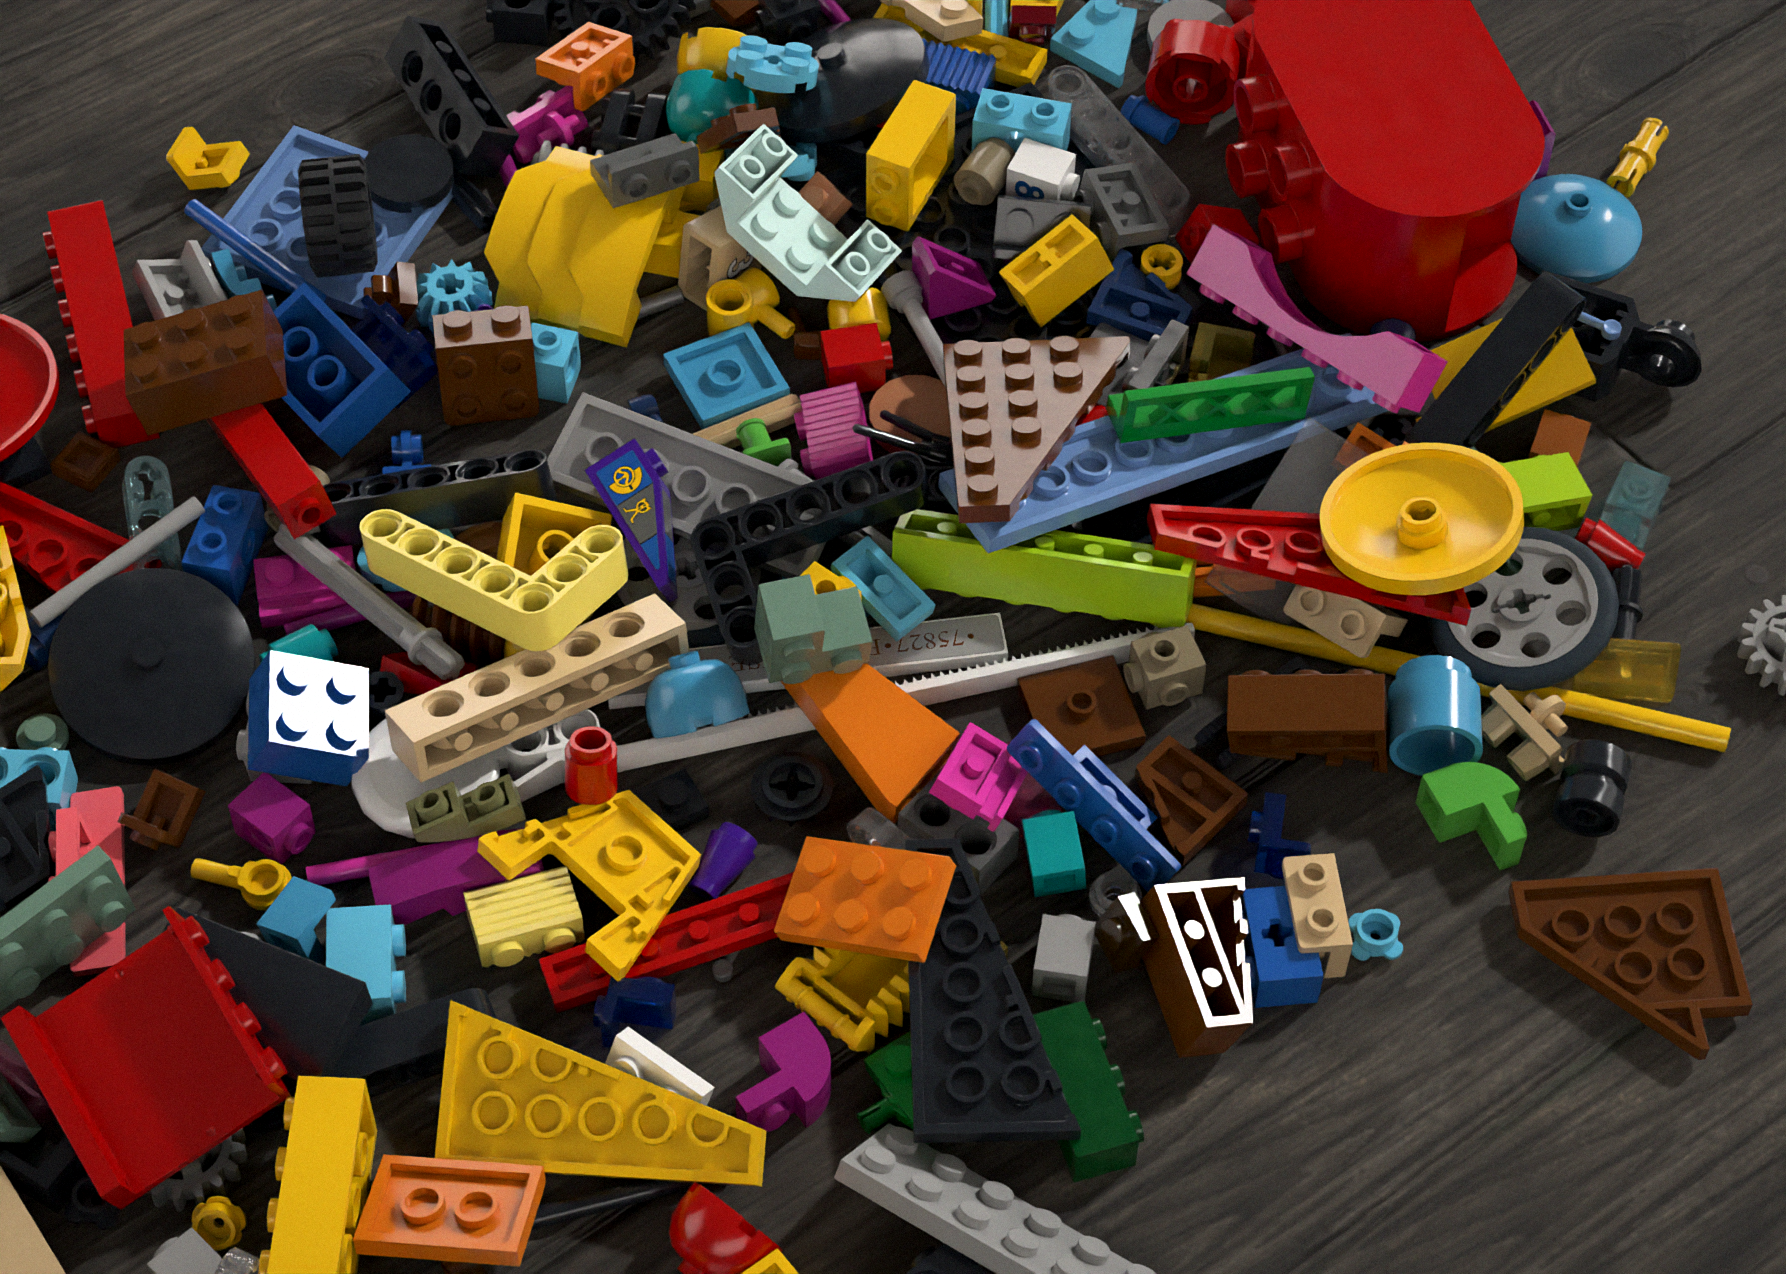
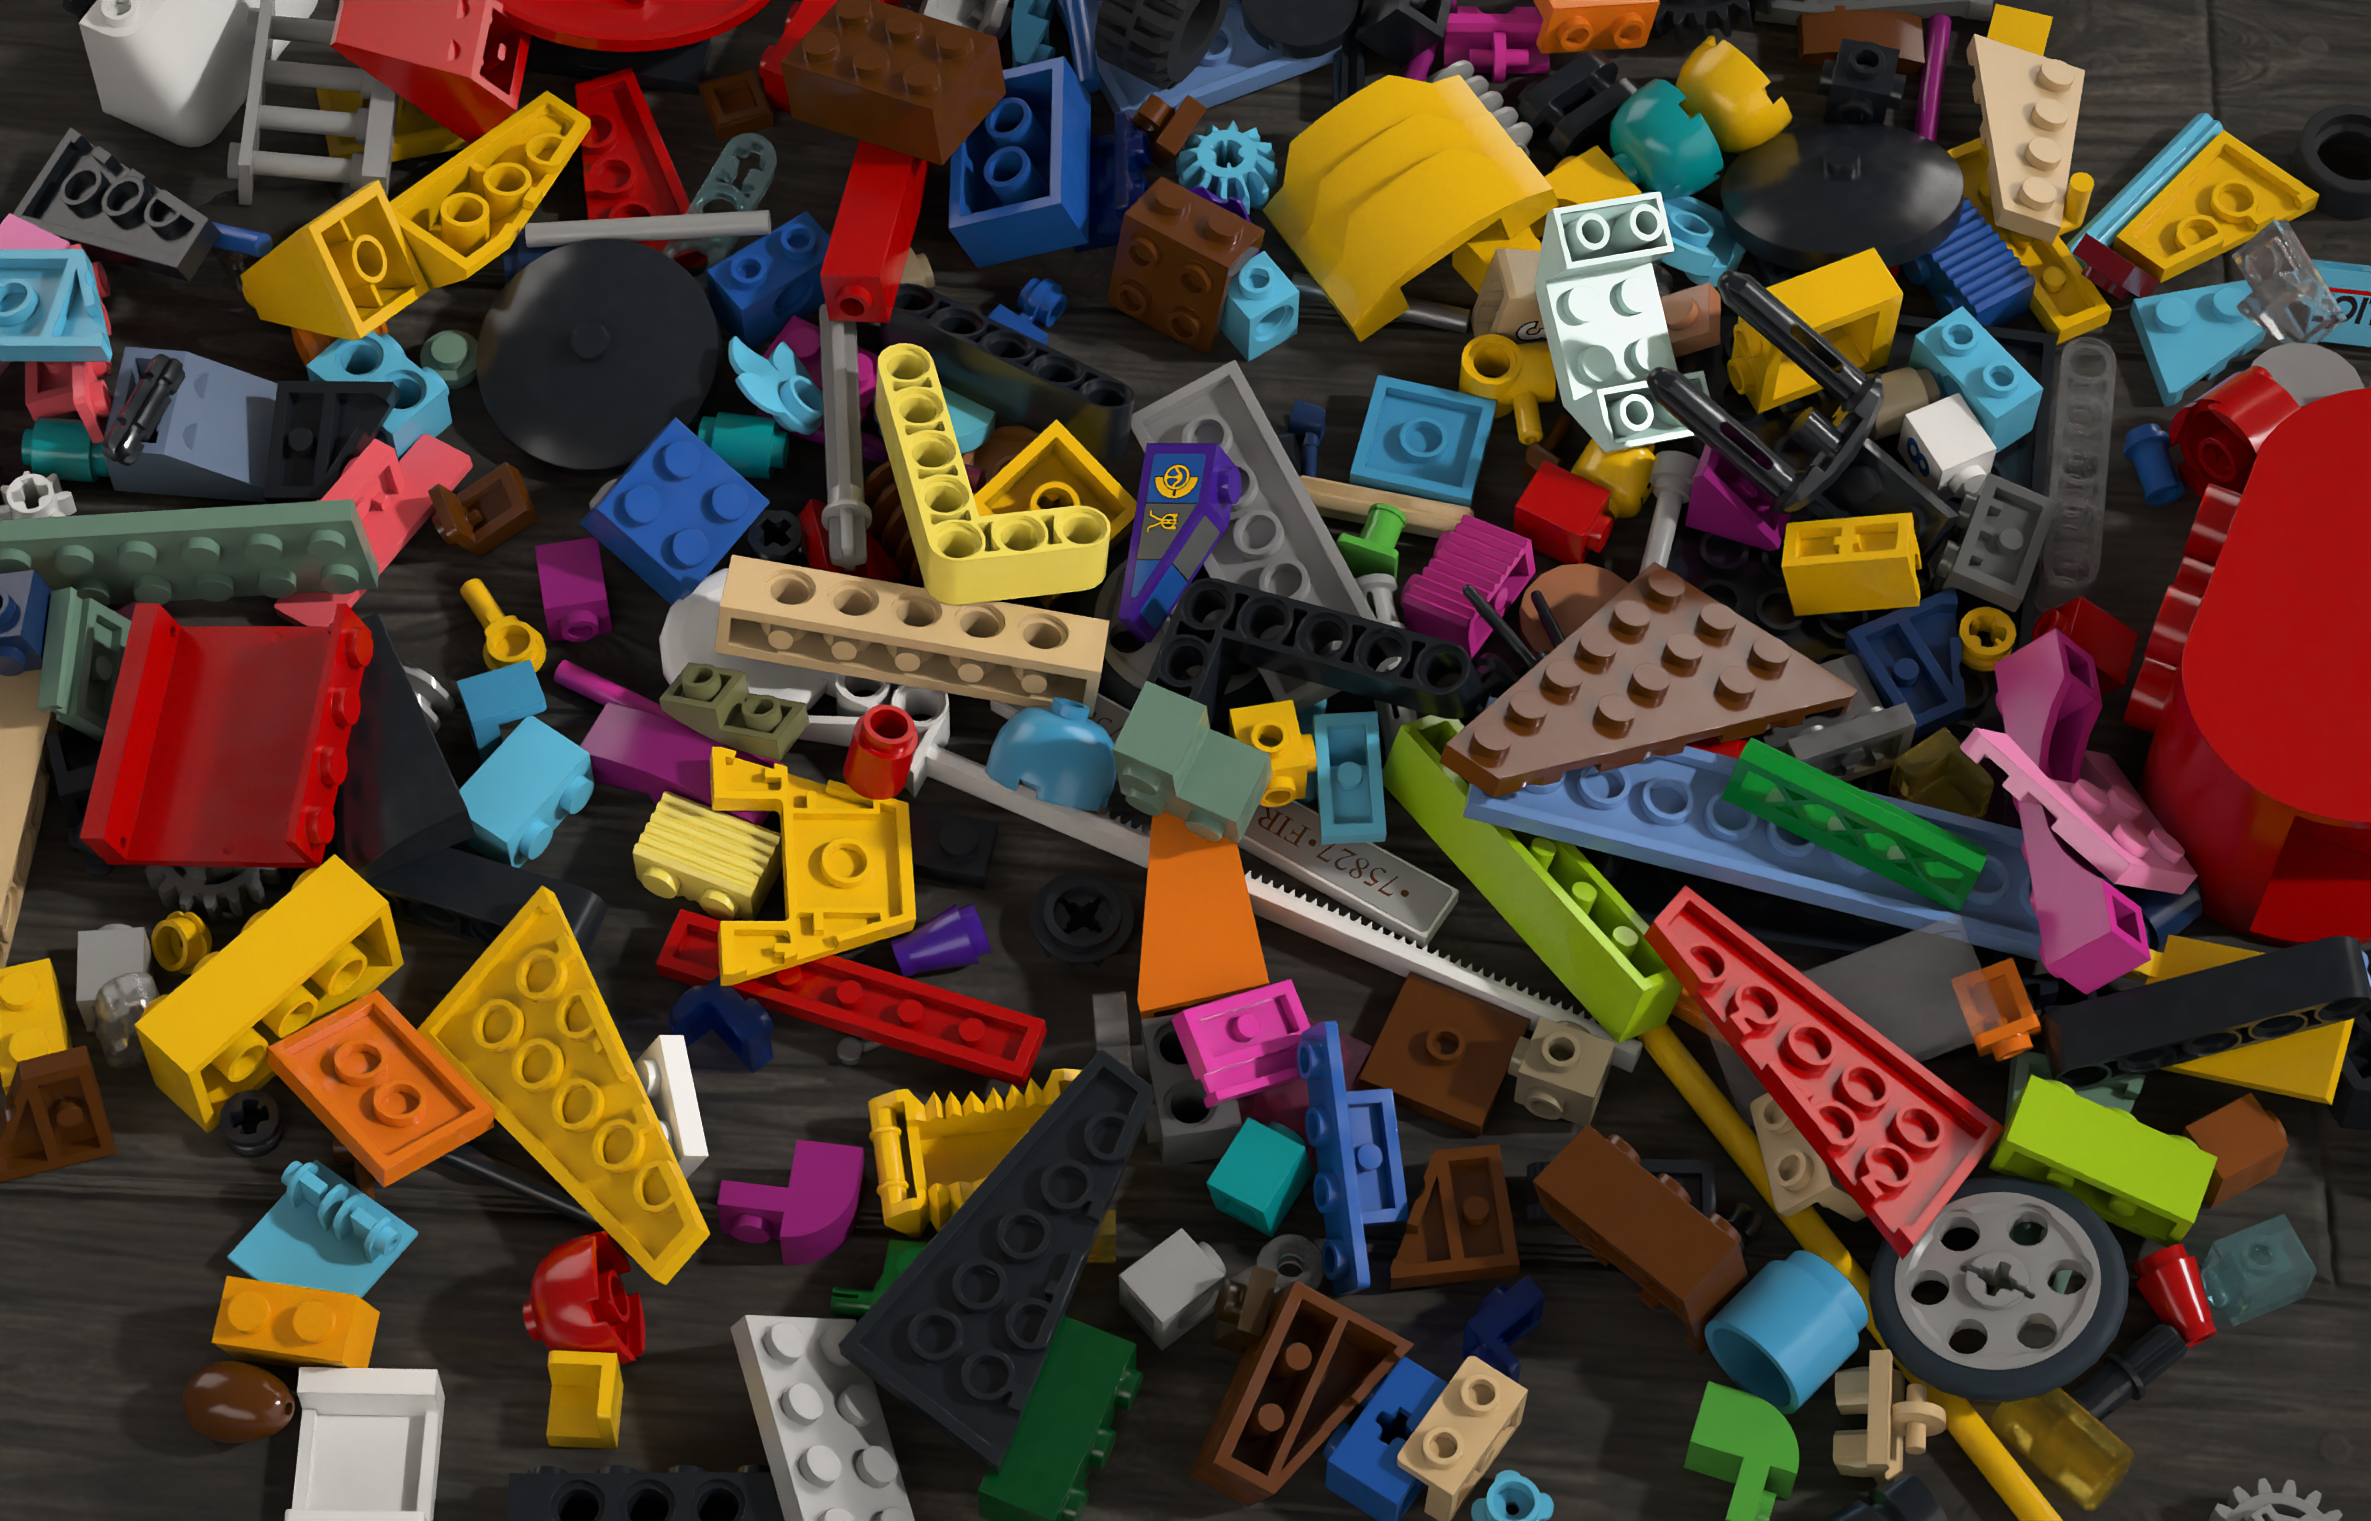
camera: 40 degrees right, 5 degrees up
dark grey bracket [590,133,699,209] -> none
reddish brown wing [696,103,781,154] -> none
medium azure plate [726,35,819,93] -> none
orange plate [774,836,956,963] -> none
yellow dish [1320,443,1524,595] -> none
none -> medium azure plate [728,336,823,435]
none -> black piece [1646,270,1884,514]
none -> bright pink wing [1959,728,2198,895]

